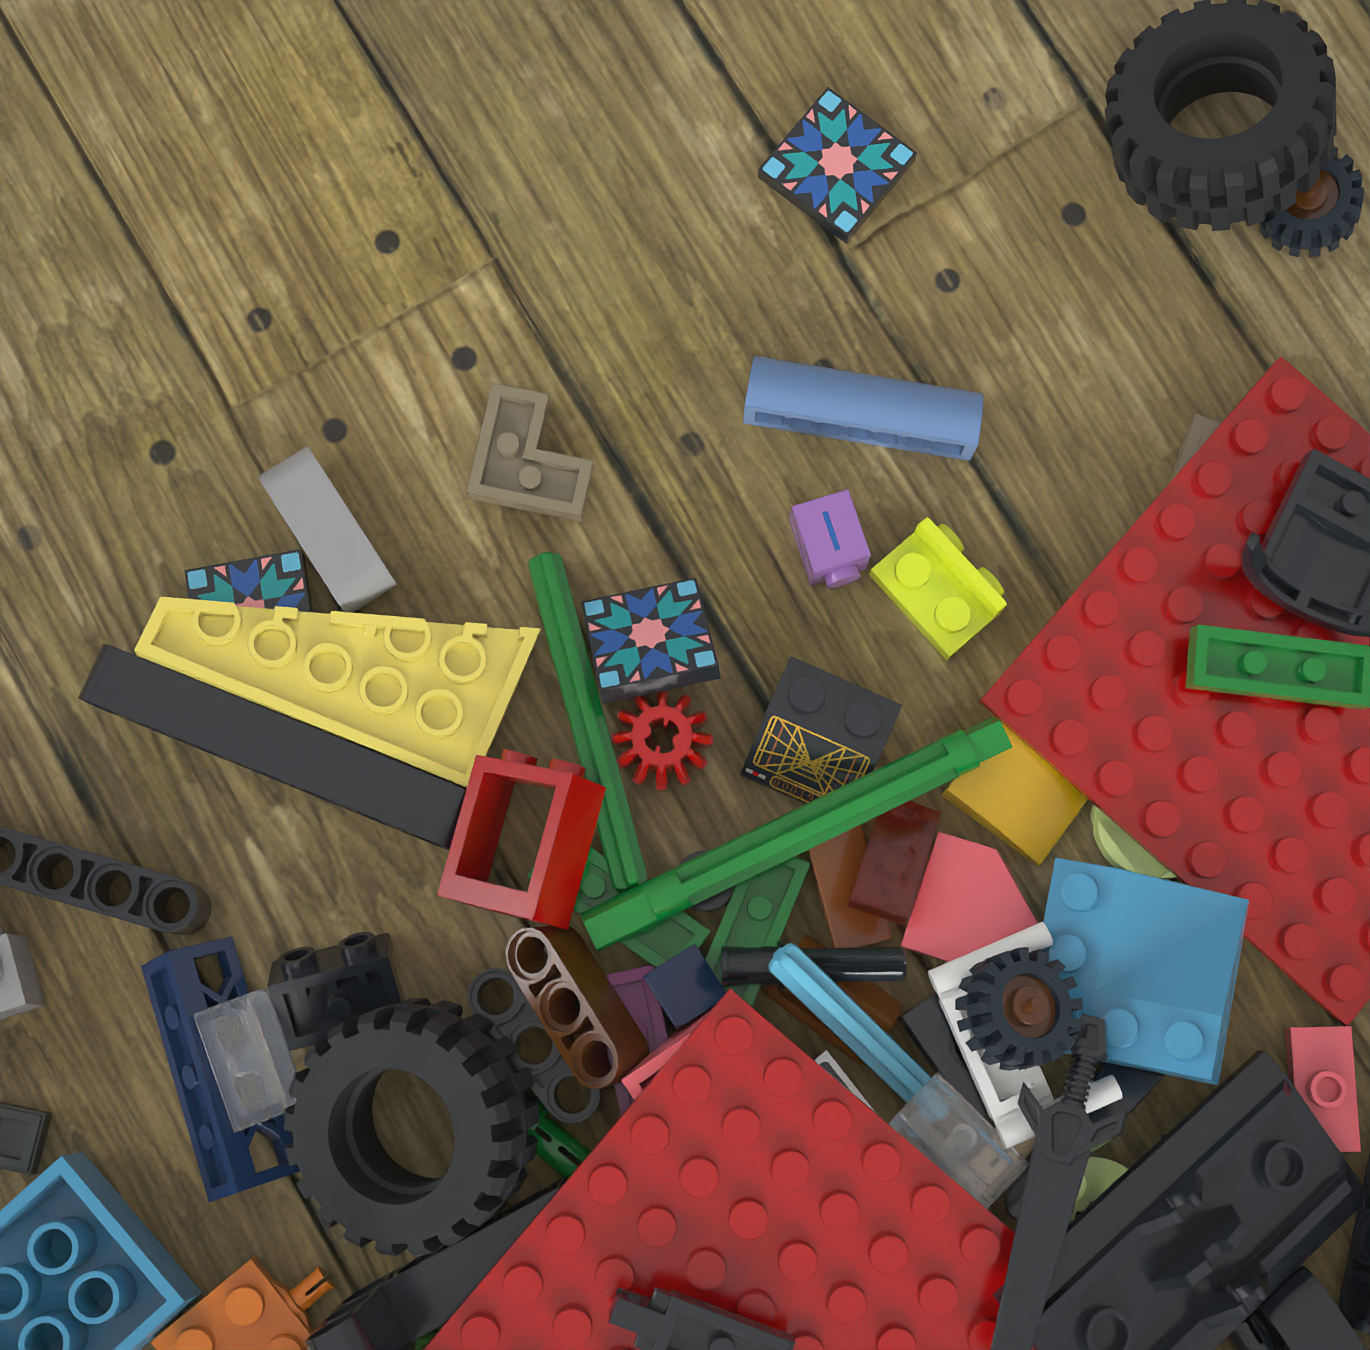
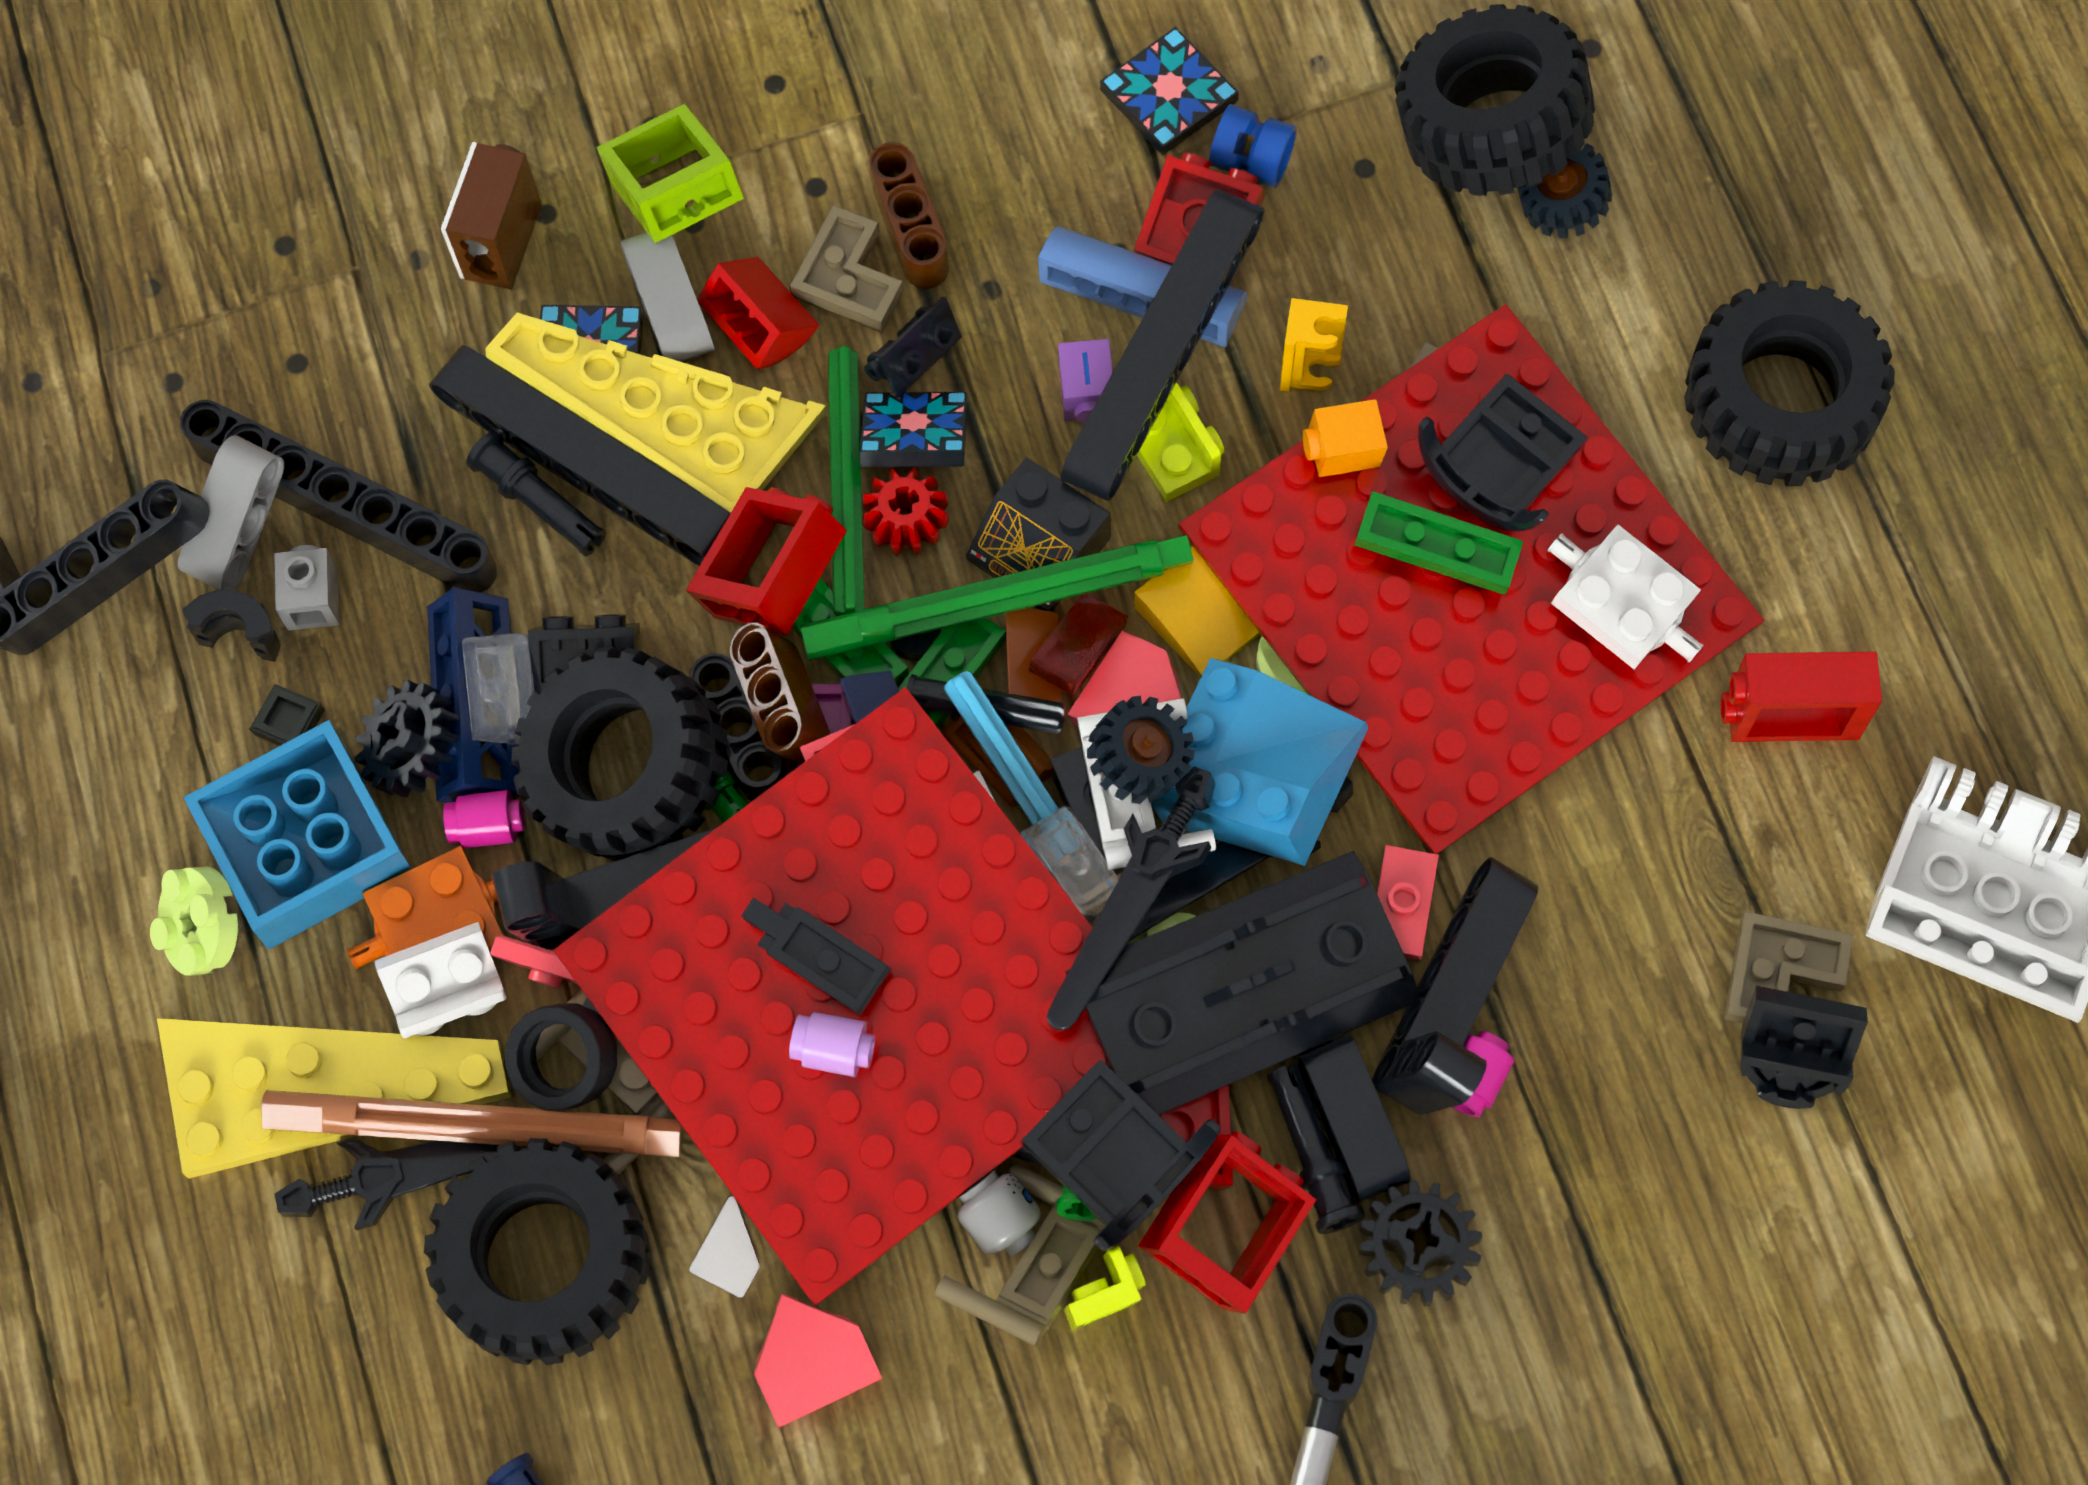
camera: 15 degrees right, 10 degrees down
none -> black gear [355,680,458,797]
none -> reddish brown piece [441,142,542,290]
none -> dark pink brick [443,790,526,849]
none -> black pin [466,431,606,556]
none -> lime window [596,104,744,243]
none -> red brick [697,257,820,369]
none -> black hinge [864,296,962,398]
none -> reddish brown beam [869,142,949,289]
none -> black beam [1061,188,1265,502]
none -> red plate [1134,152,1266,265]
none -> blue wheel [1209,104,1297,188]
none -> yellow hinge [1280,298,1348,392]
none -> light orange brick [1303,399,1388,477]

